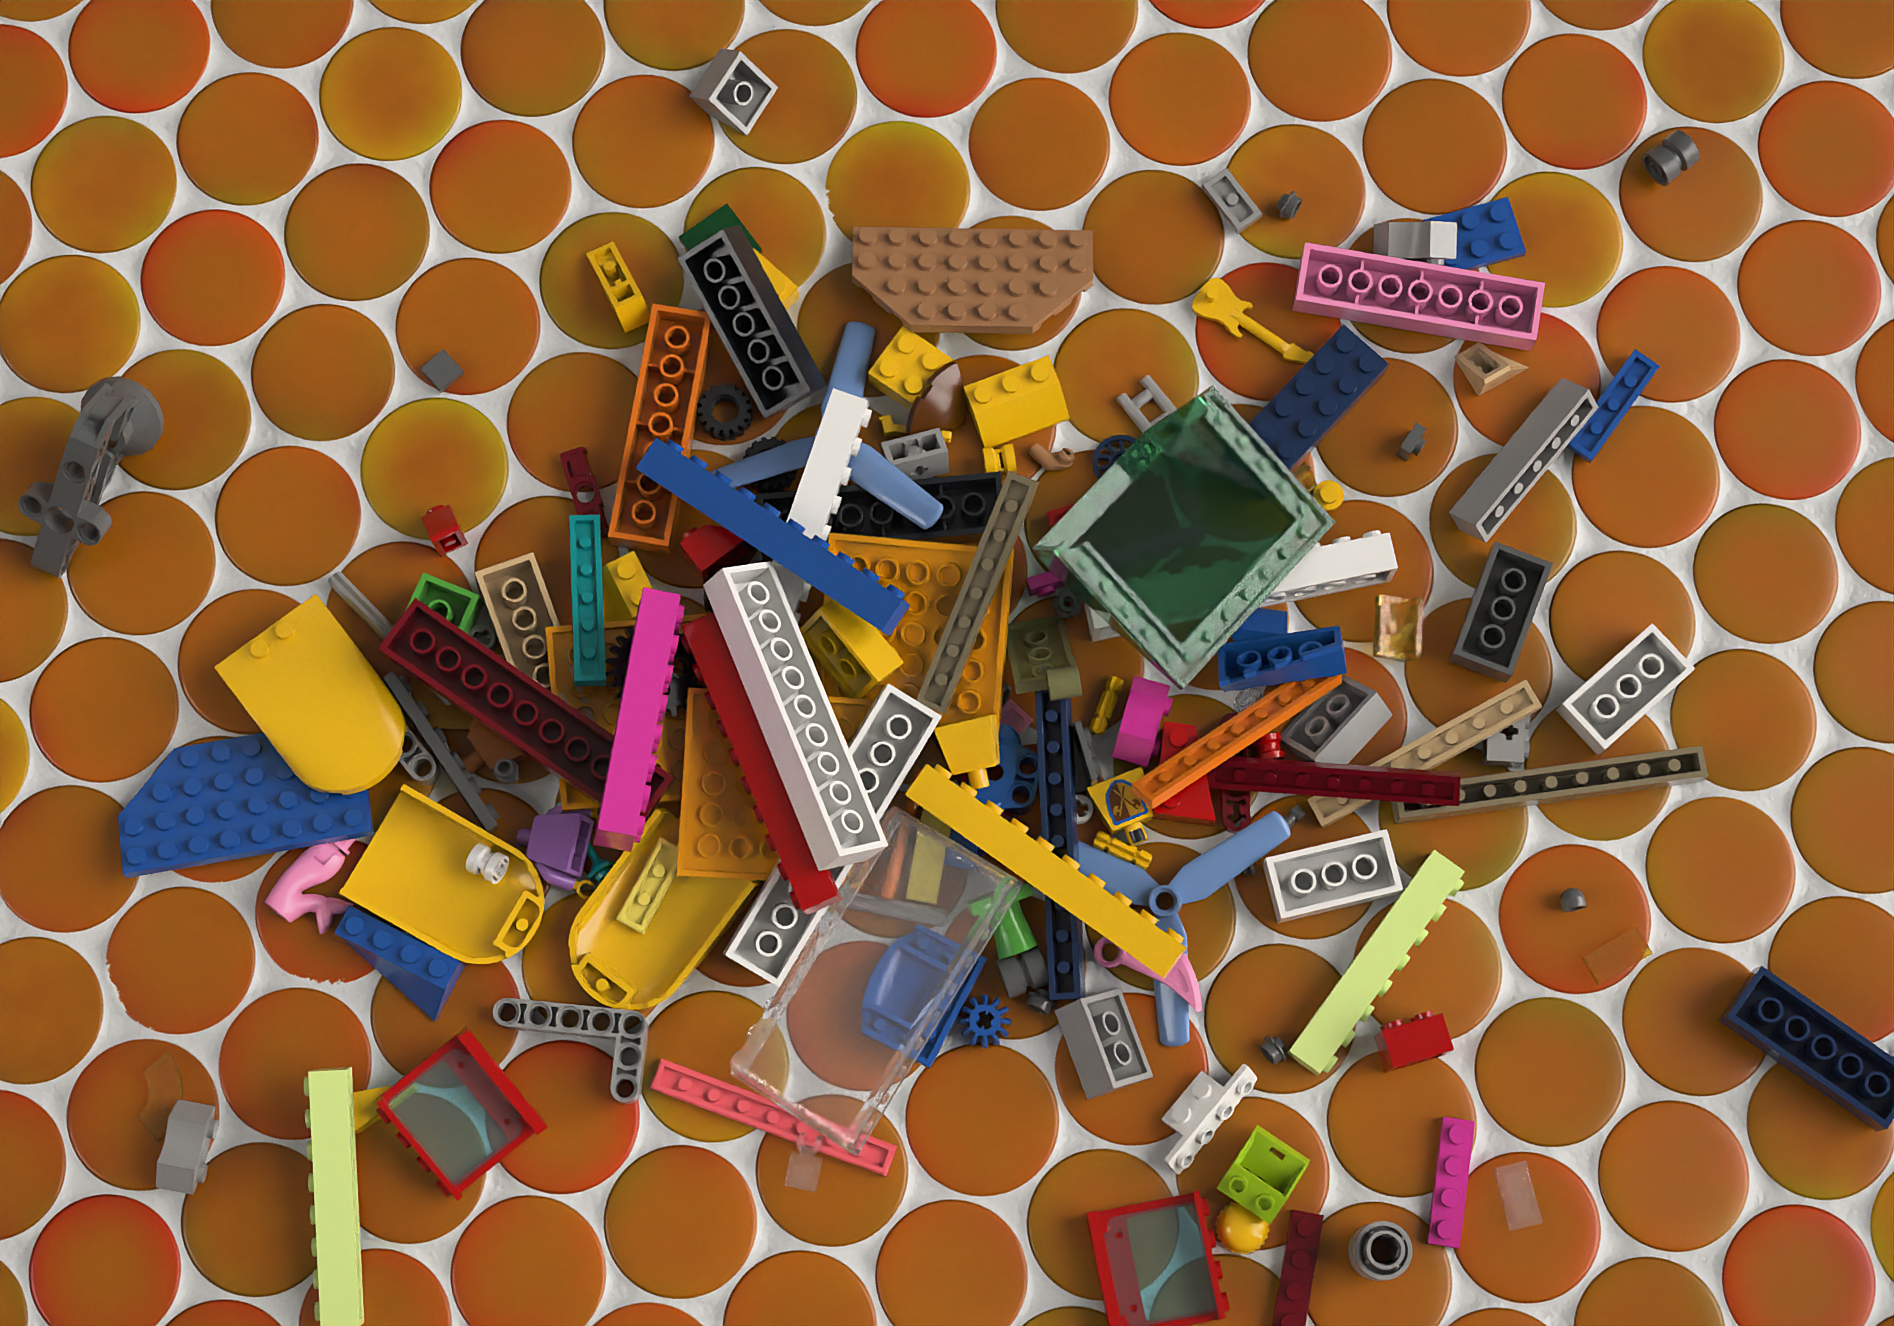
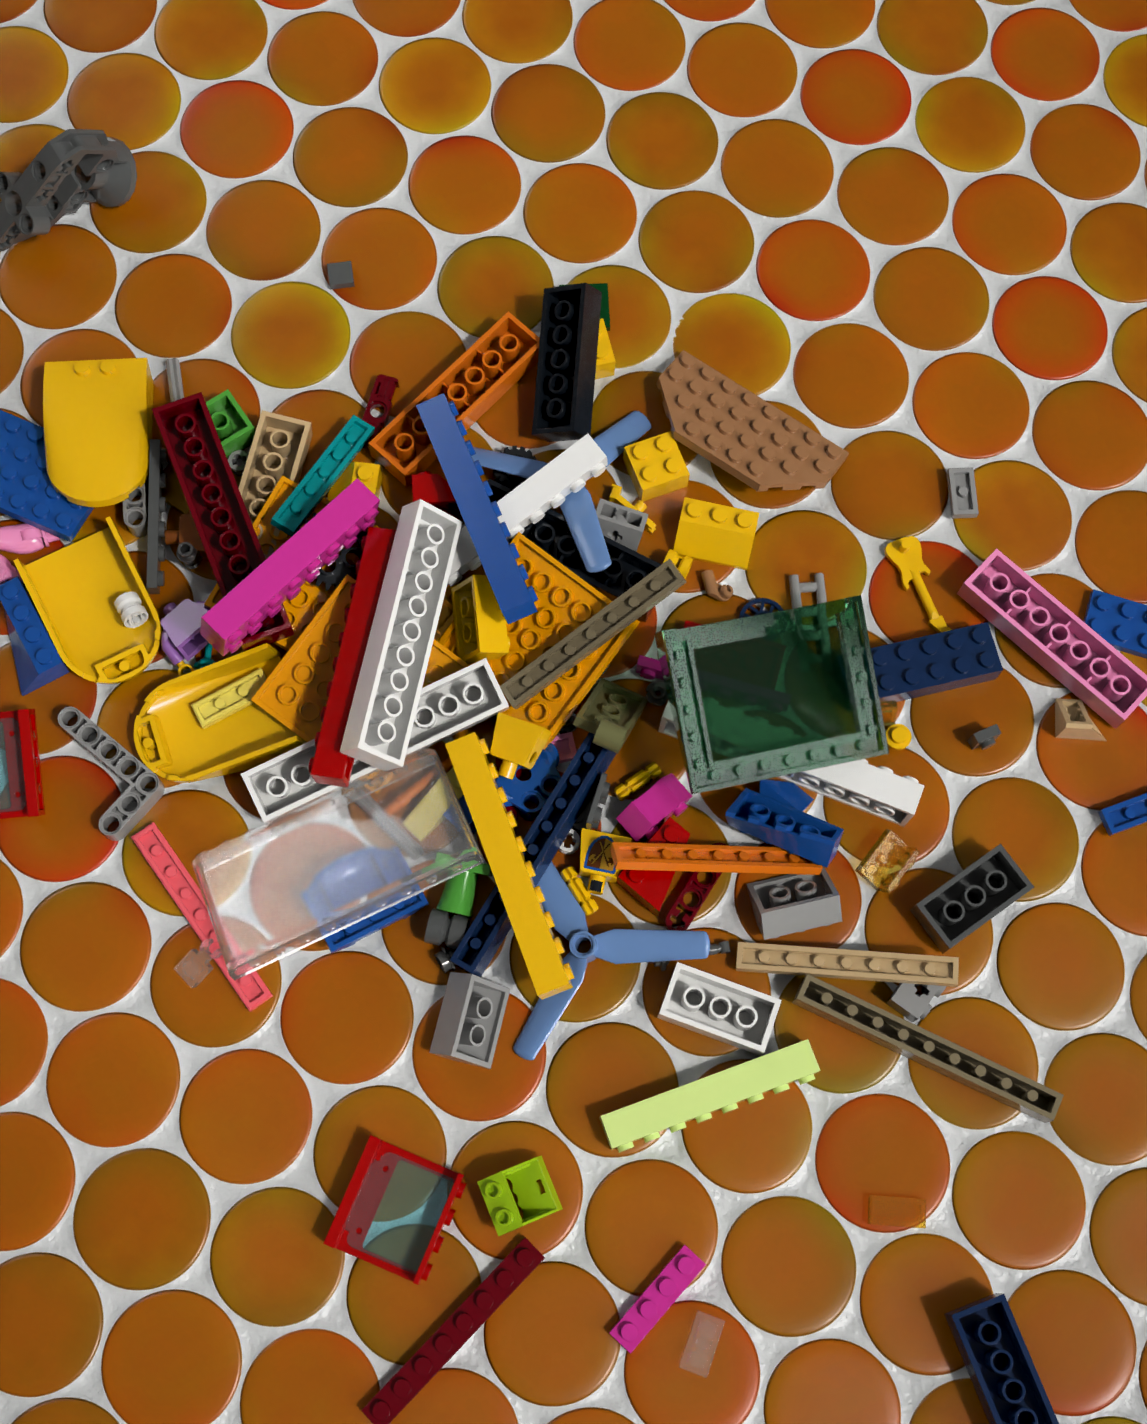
camera: 30 degrees right, 5 degrees down
red slope [421,505,468,556] -> none
yellow slope [586,241,650,333] -> none
light grey slope [689,48,778,135] -> none
black tyre [698,382,753,441] -> none
reddish brown brick [906,361,965,434] -> none
blue gear [958,994,1012,1049] -> none
bright pink piece [1093,937,1202,1012] -> none
white bracket [1162,1064,1258,1175] -> none
dark red plate [1208,756,1461,806] -> none
yellow hat [1215,1202,1270,1255] -> none
clear plate [1234,687,1263,713] -> none
red wheel [1251,733,1286,760] -> none
dark grey plate [1259,1036,1288,1065] -> none
dark grey plate [1276,191,1302,220] -> none
light grey piece [1348,1221,1413,1281] -> none
light grey brick [1373,221,1457,266] -> none
red brick [1374,1010,1454,1073] -> none
light grey brick [1449,378,1599,543] -> none
white brick [1556,623,1695,756] -> none
dark grey hinge [1560,888,1587,912] -> none

